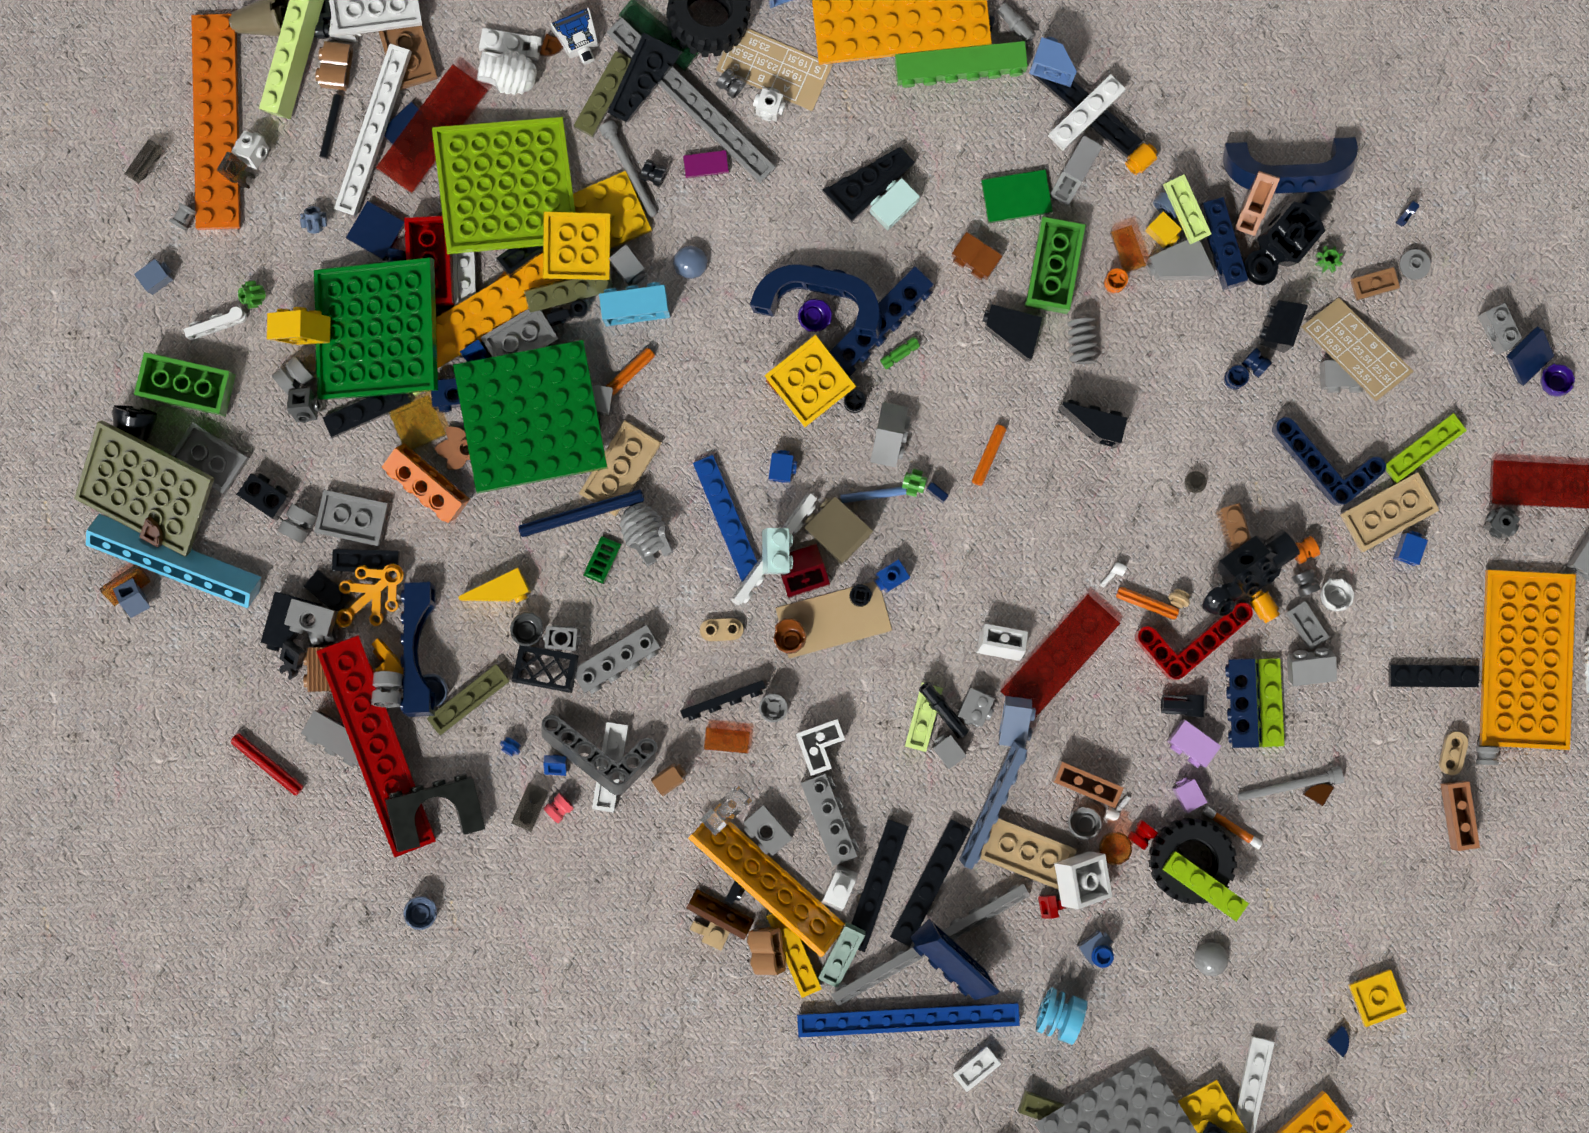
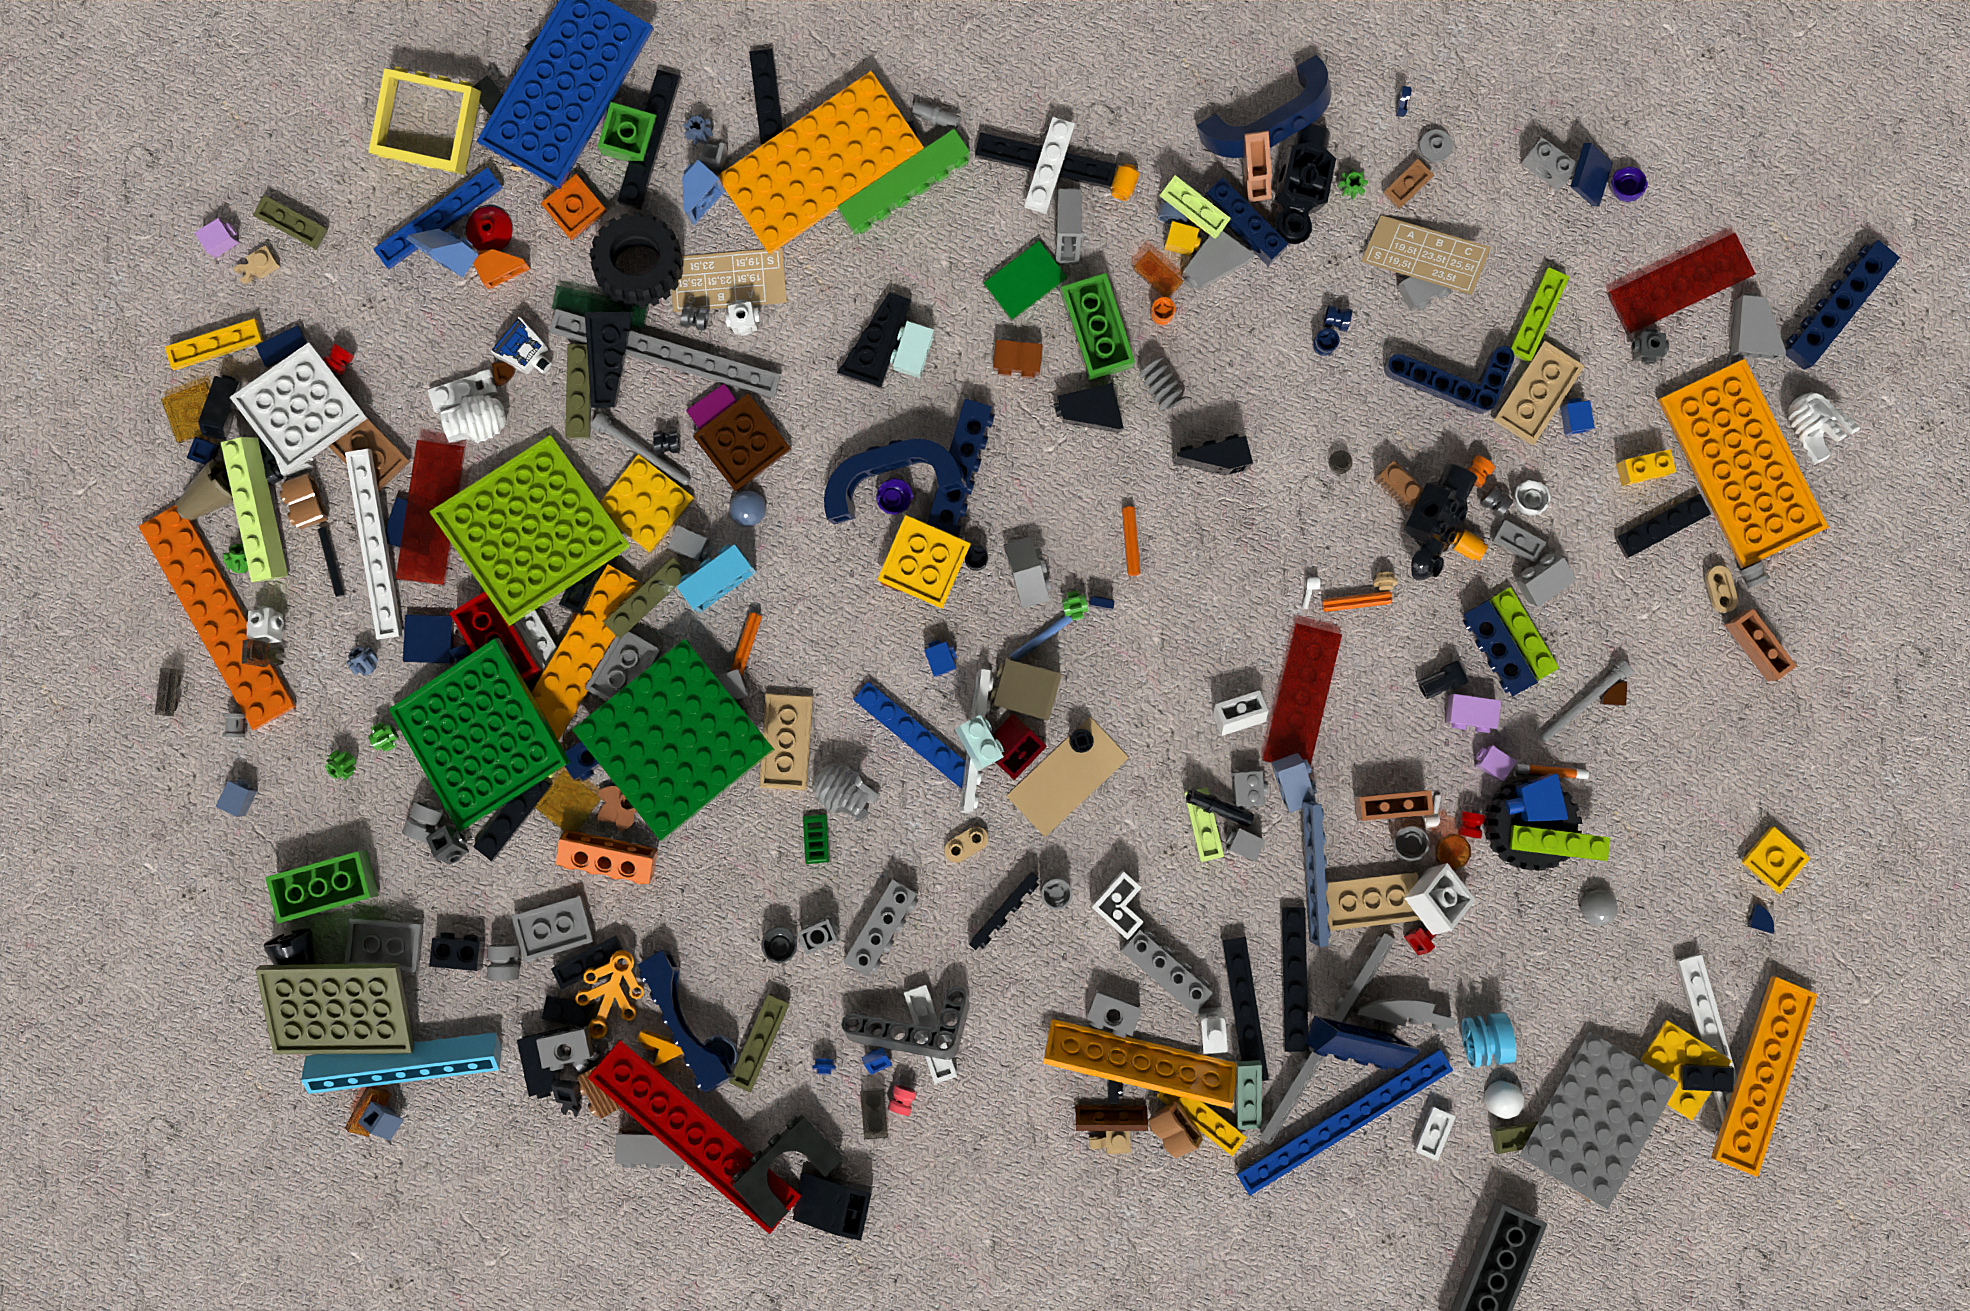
camera: 30 degrees left, 0 degrees up
reddish brown tile [139,517,163,547] -> none
white plate [183,307,247,340] -> none
red axle [231,733,303,796] -> none
yellow brick [267,307,331,345] -> none
light grey wheel [371,671,403,708] -> none
sand blue hair [403,896,437,930] -> none
yellow slope [458,568,531,604] -> none
blue plate [460,340,490,362] -> none
black window [512,645,579,693] -> none
dark blue axle [518,490,644,537] -> none
yellow plate [543,212,610,280] -> none
black plate [547,300,588,326] -> none
medium nougat brick [651,763,687,797] -> none
clear brick [700,784,753,836] -> none
clear orange plate [704,727,750,754] -> none
dark orange hair [773,618,807,654] -> none
blue brick [874,559,910,593] -> none
bright green axle [880,337,920,369] -> none
medium blue slope [1029,37,1077,87] -> none
sand blue brick [1077,930,1113,966] -> none
blue plate [1091,945,1114,968] -> none
red beam [1135,603,1253,680] -> none
black slope [1259,300,1308,353] -> none
none -> bright green gear [223,544,249,573]
none -> bright green gear [368,722,399,751]
none -> reddish brown plate [692,393,792,492]
none -> black slope [793,1172,873,1241]
none -> light grey slope [1354,998,1456,1031]
none -> white hair [1484,1080,1525,1119]
none -> blue torso [1505,774,1568,821]
none -> yellow brick [1616,449,1676,486]

